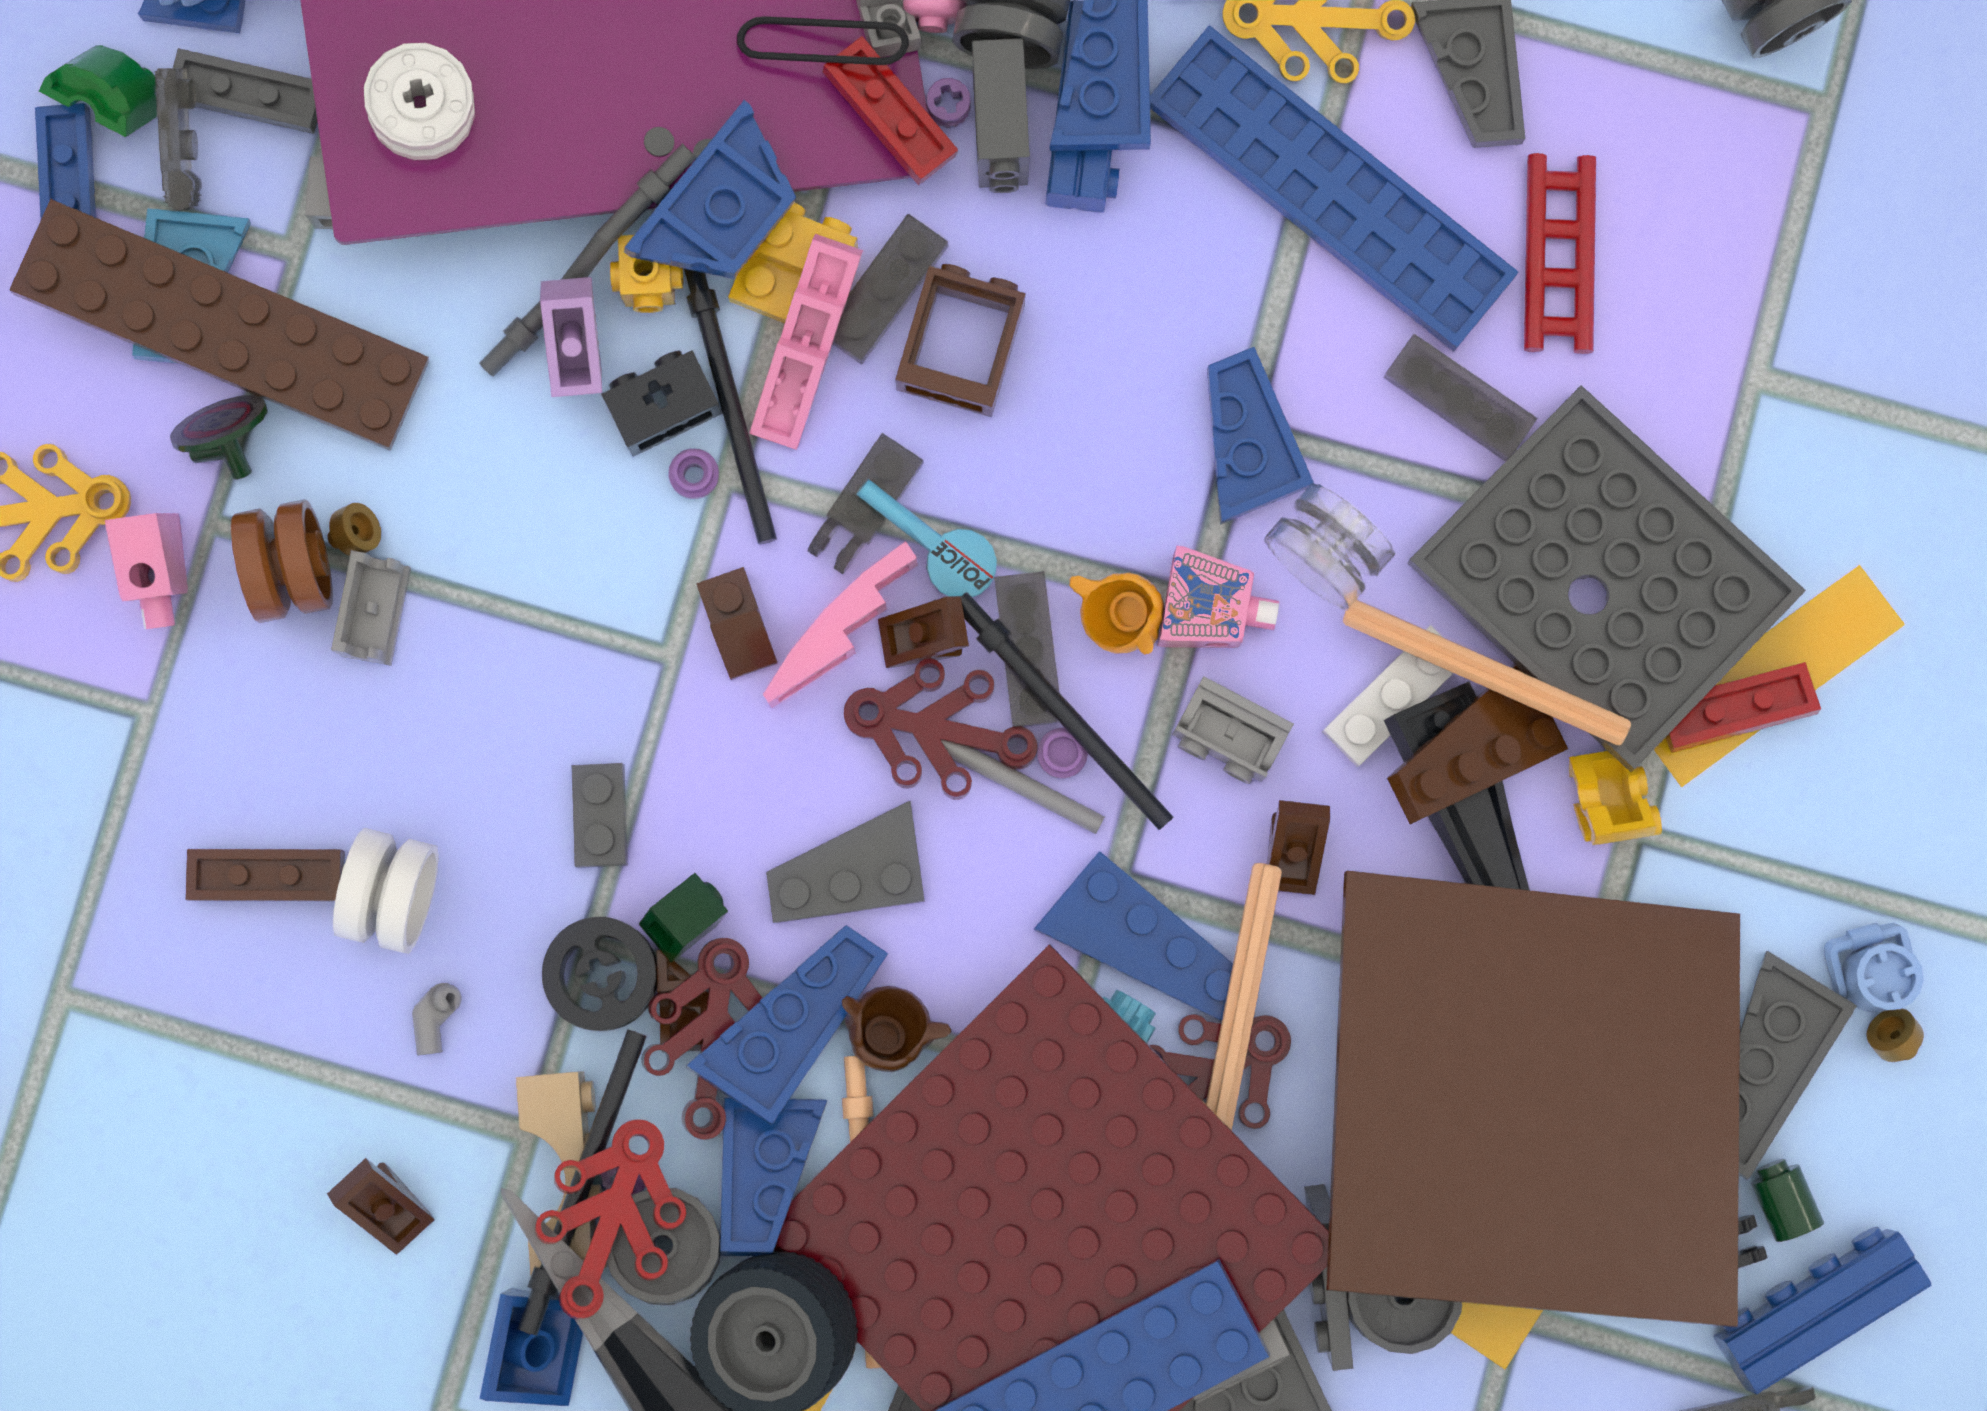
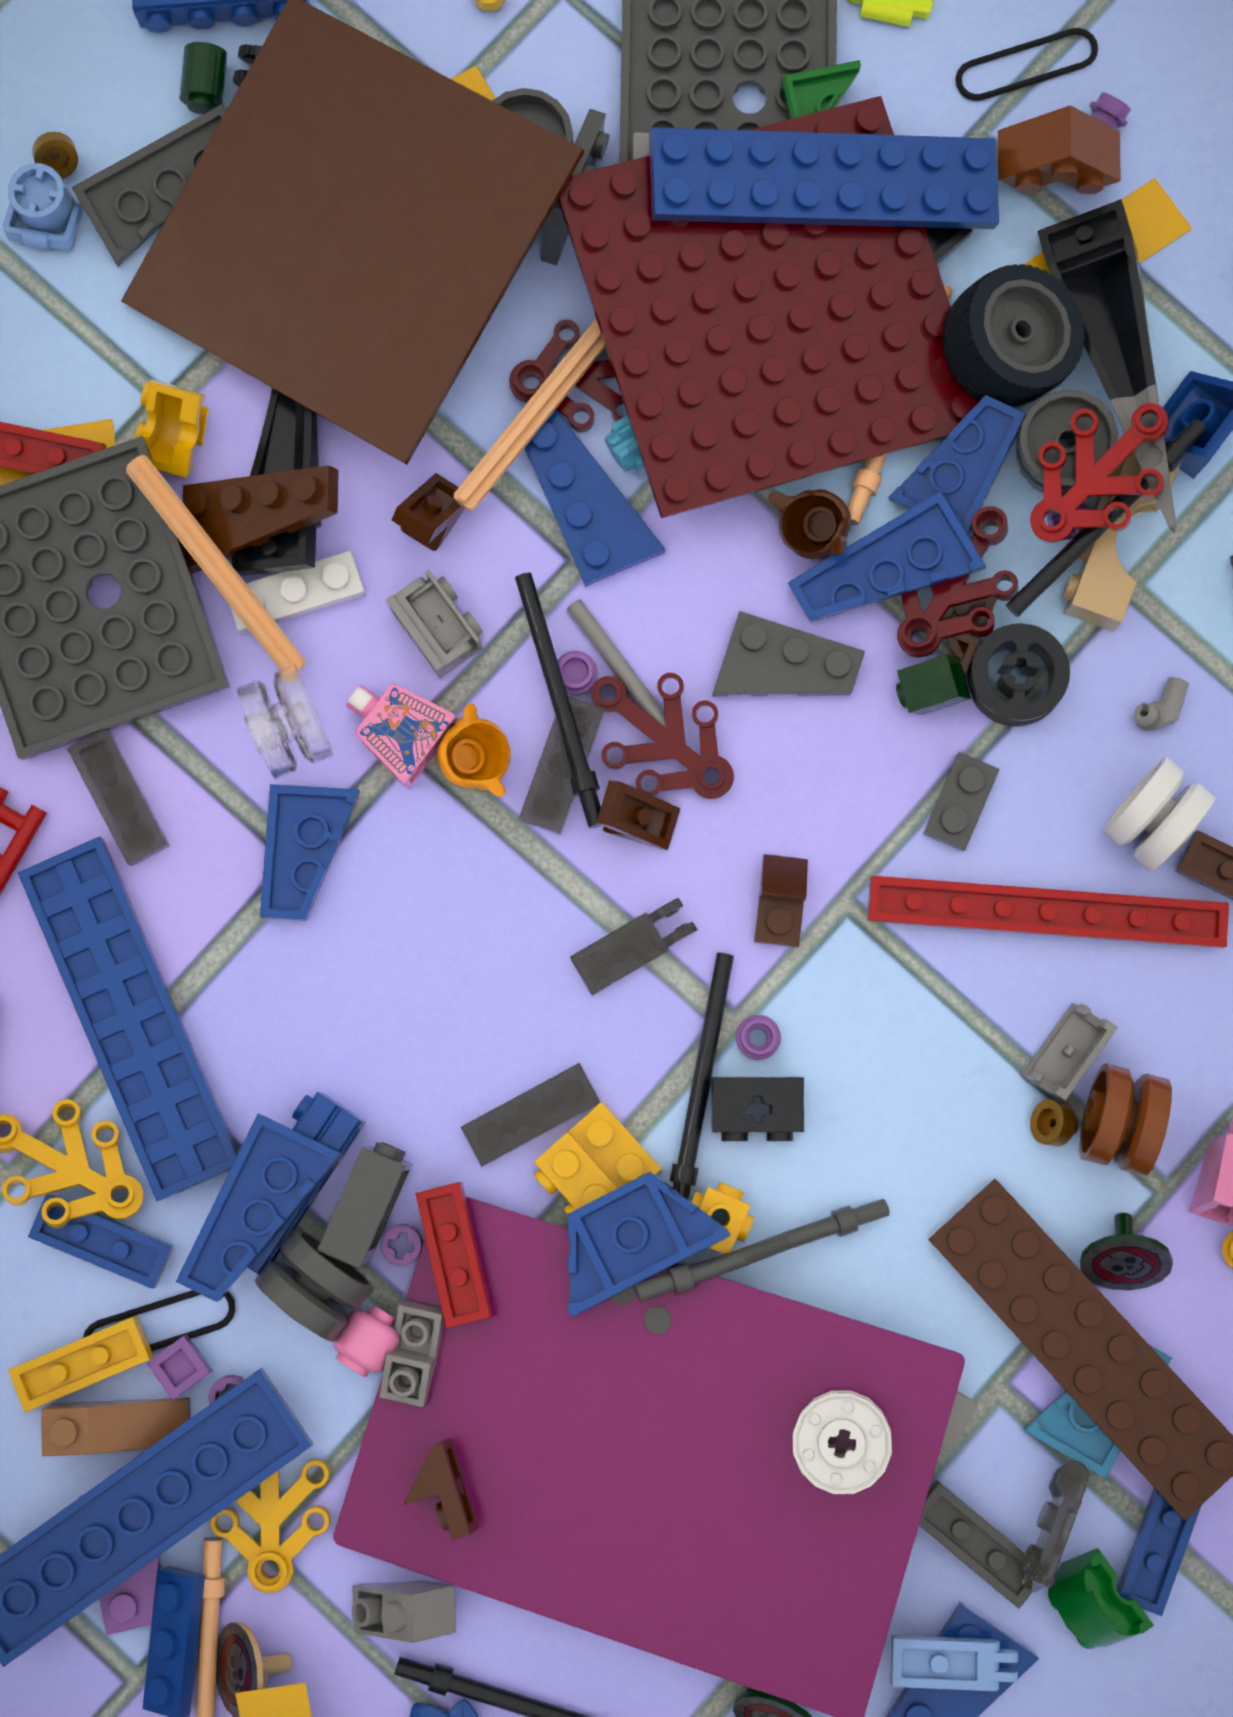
camera: 150 degrees left, 0 degrees up
lavender brick [540,277,602,397] -> none
black piece [737,16,909,65] -> none
bright pink slope [749,234,863,450] -> none
bright pink slope [763,541,918,708] -> none
medium azure piece [856,479,997,597] -> none
reddish brown window [895,264,1026,417] -> none
none -> red plate [867,876,1229,949]

